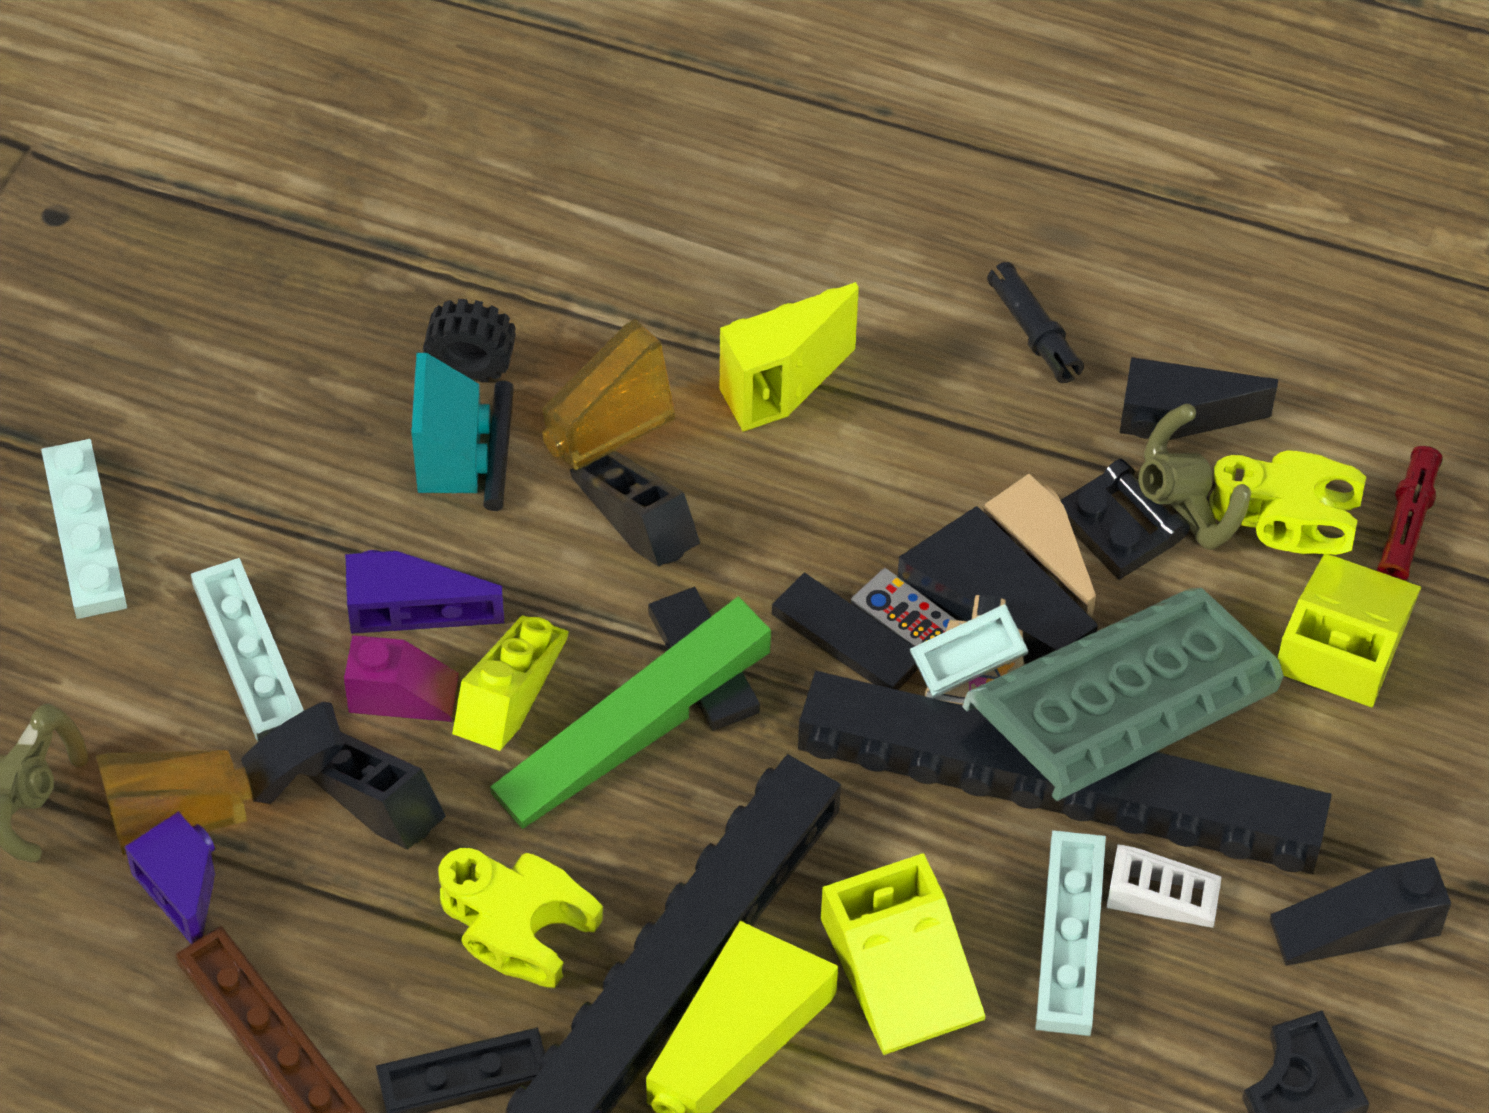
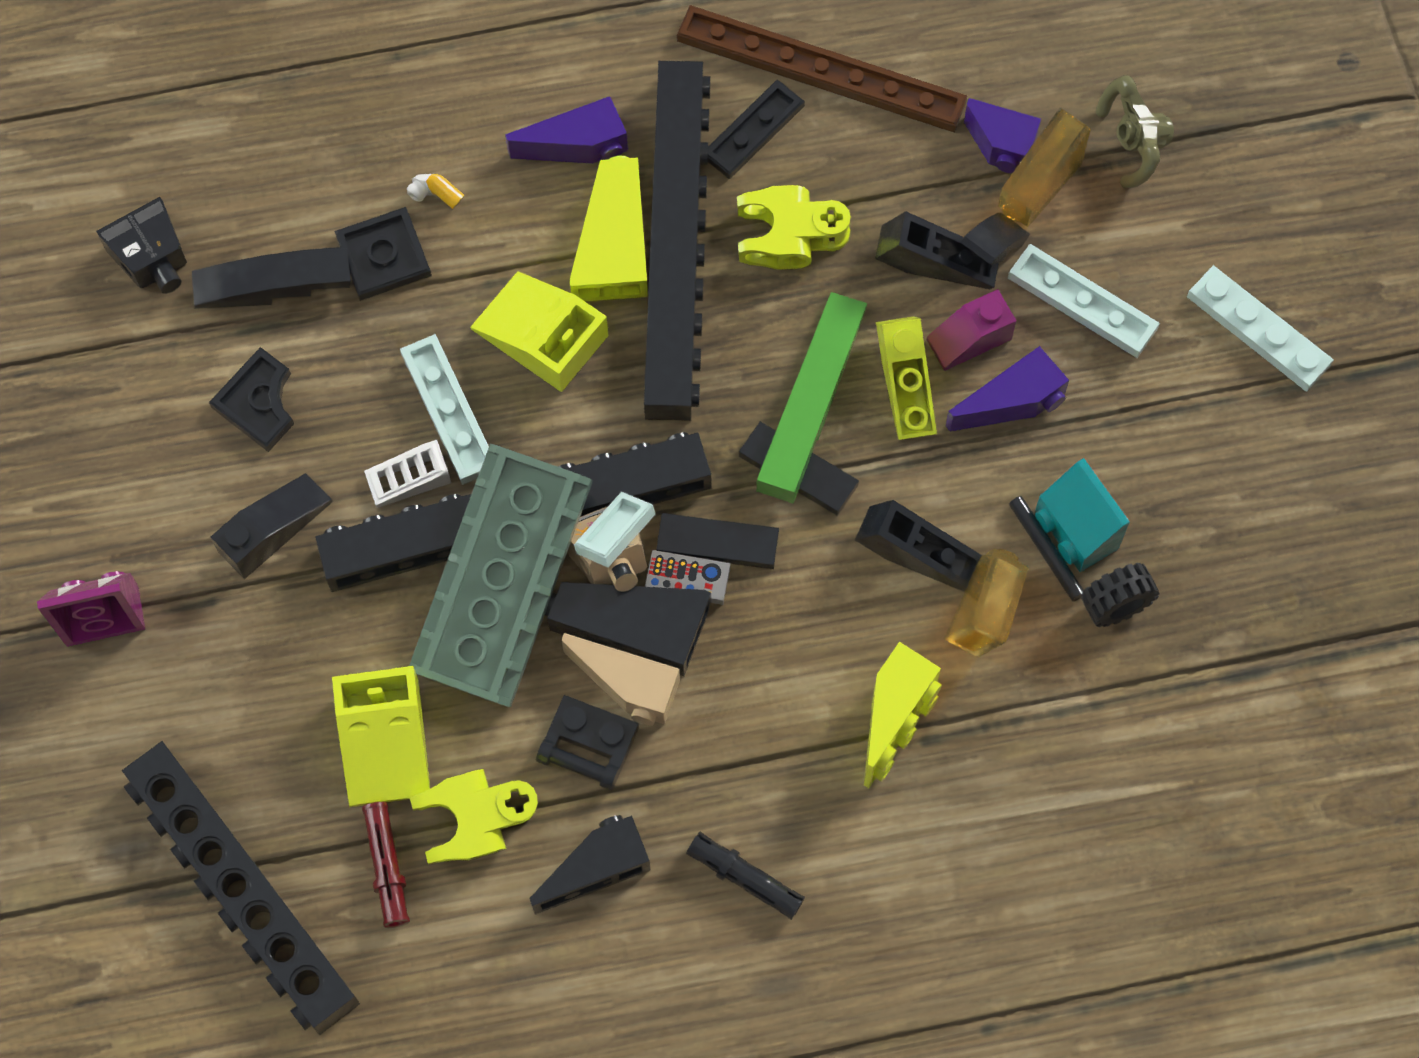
camera: 150 degrees right, 15 degrees up
olive piece [1139,404,1251,550] -> none

